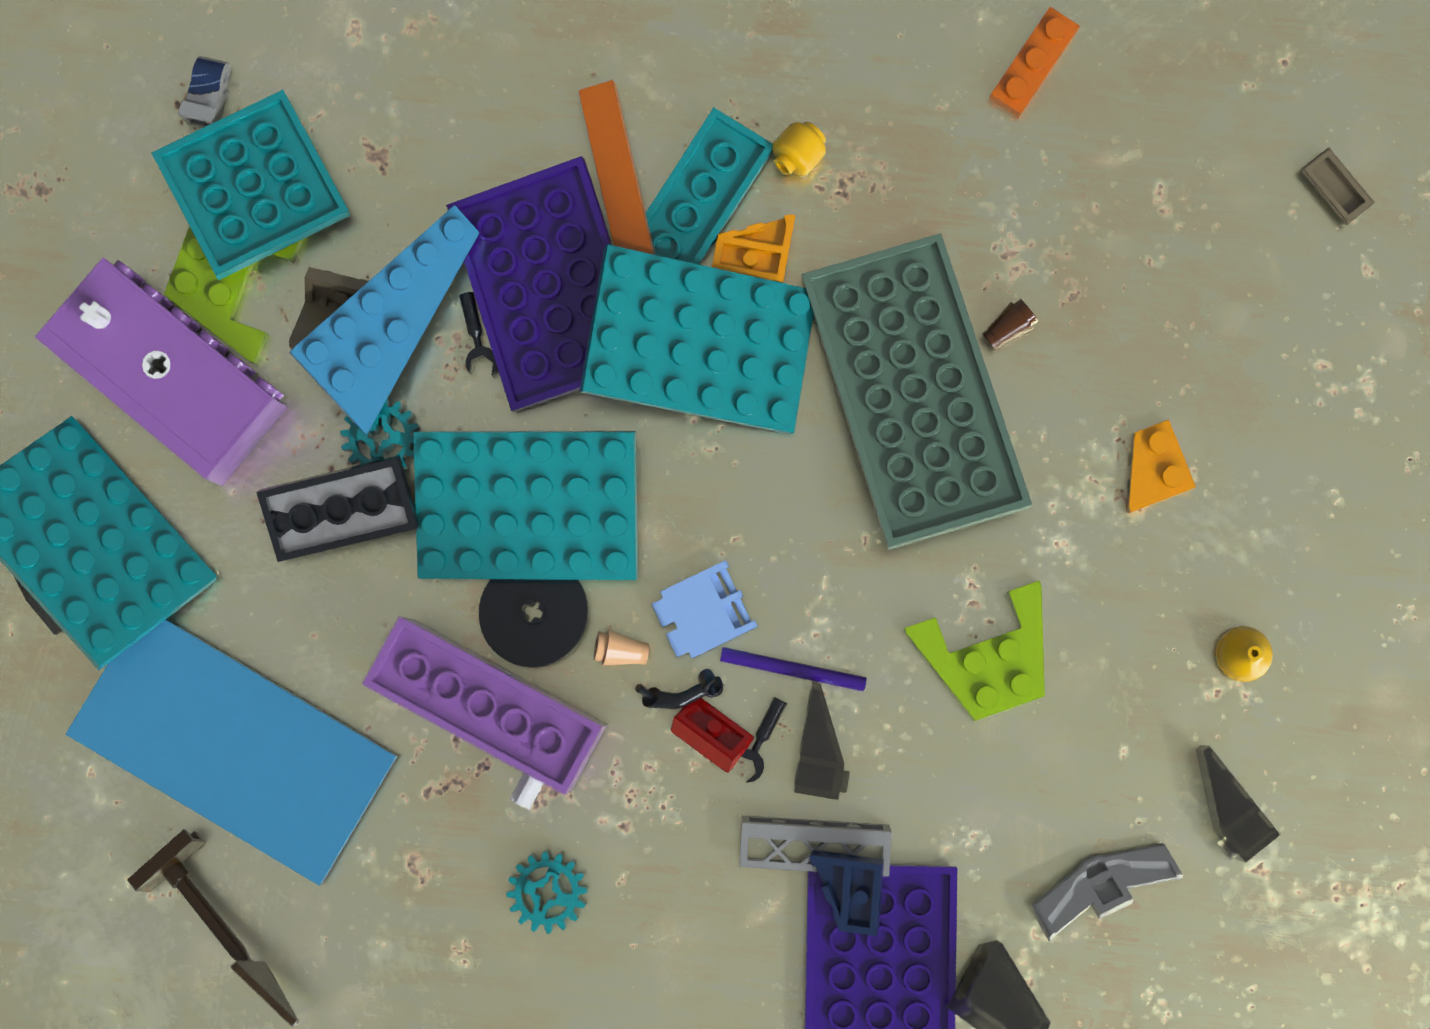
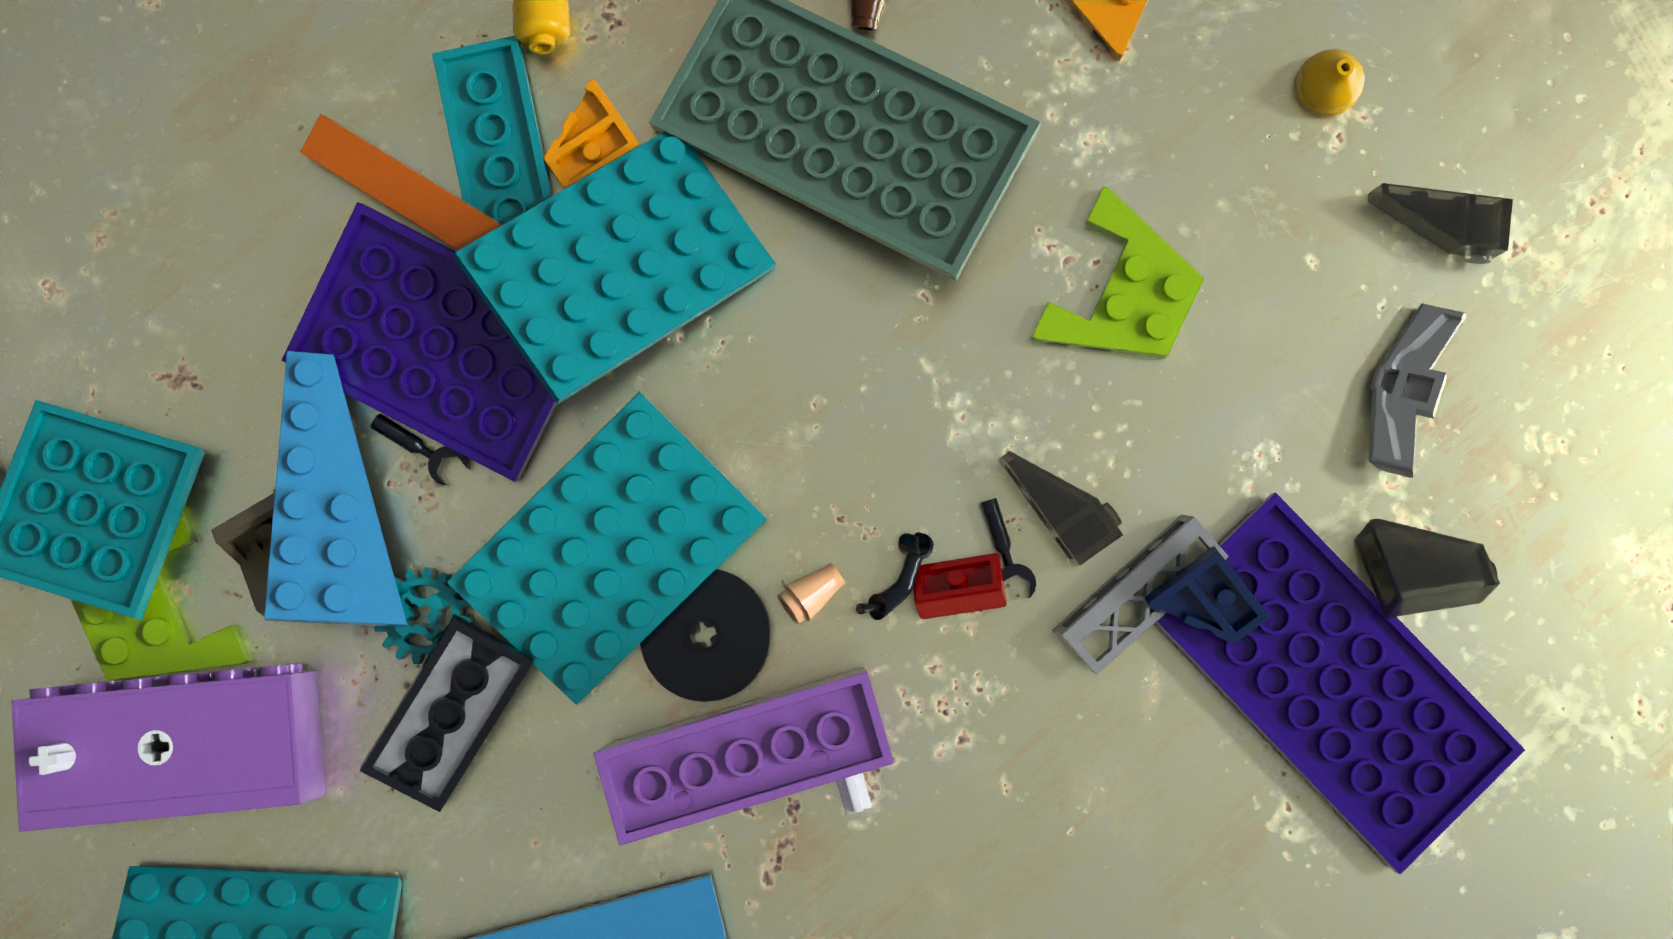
camera: 55 degrees left, 0 degrees up
teal gear [506,850,588,934] -> none
light blue plate [651,560,758,658] -> none
dark purple bar [720,647,867,692] -> none

